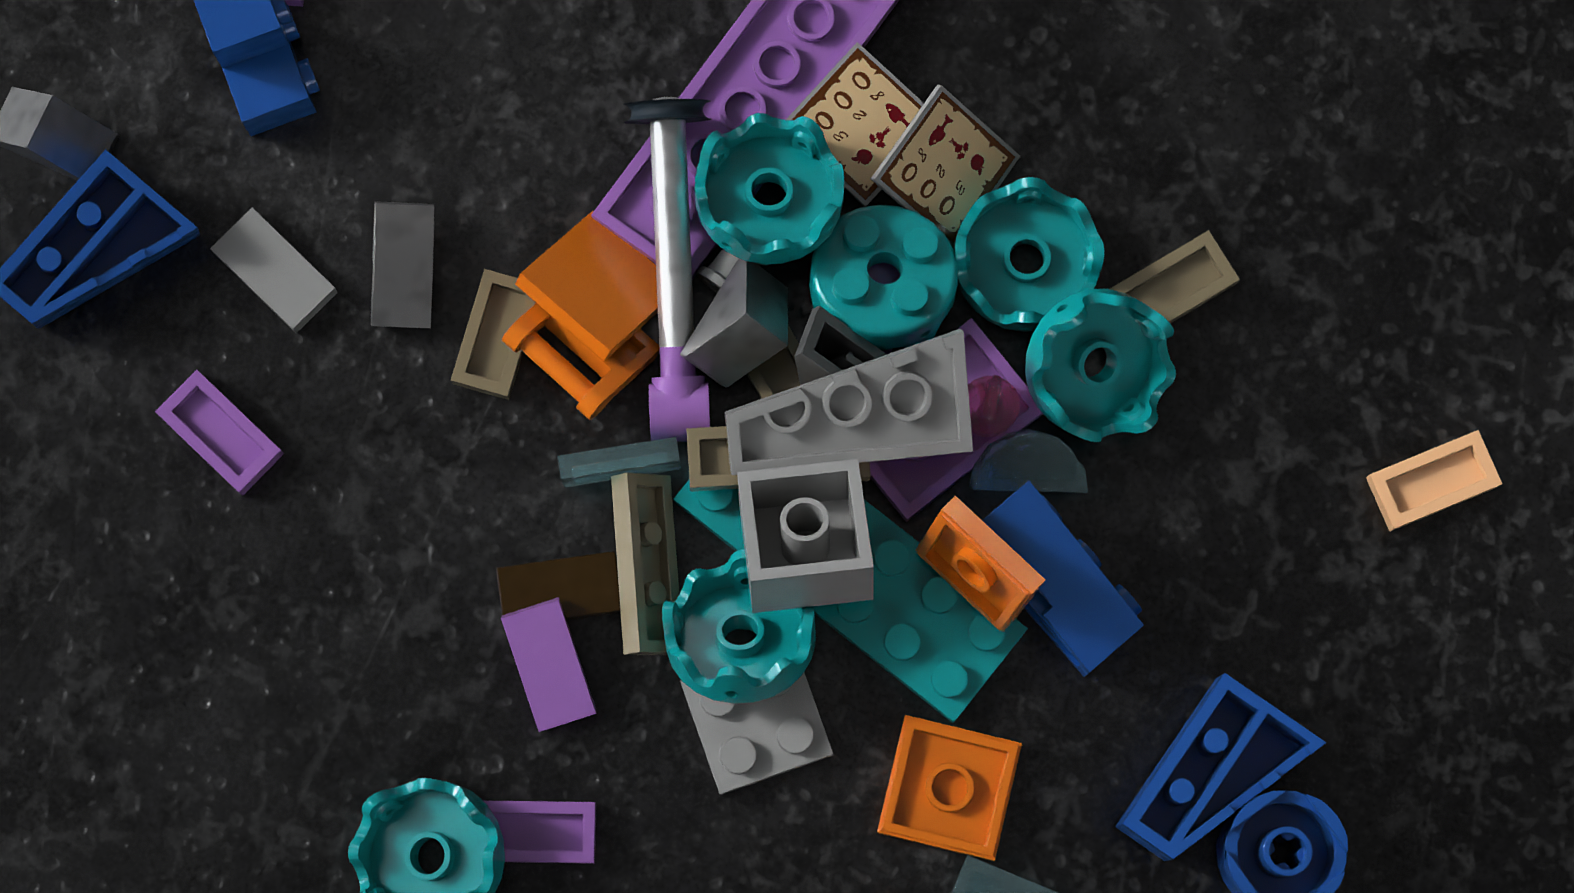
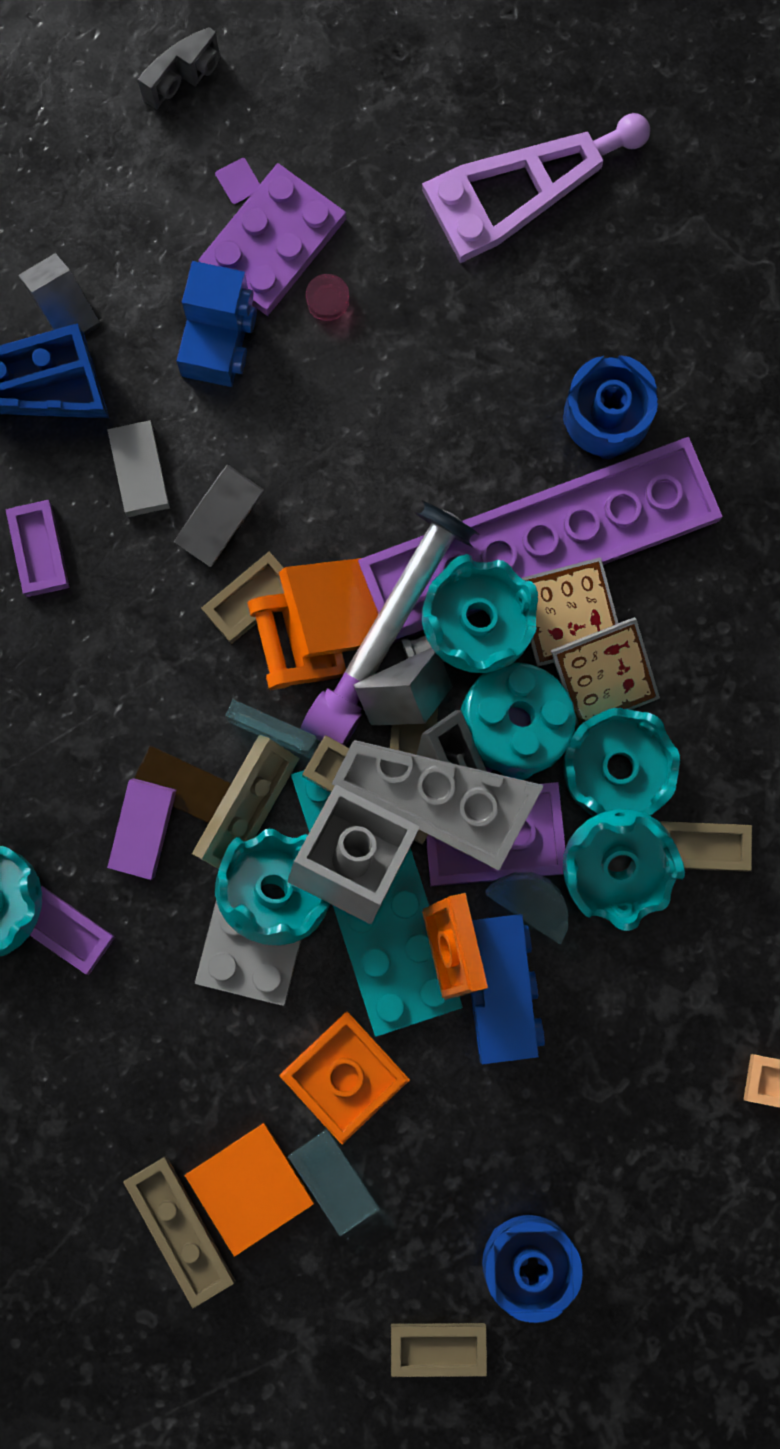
camera: 35 degrees right, 0 degrees up
clear pink tile [968,375,1020,437] -> none
blue wedge [1115,673,1326,861] -> none

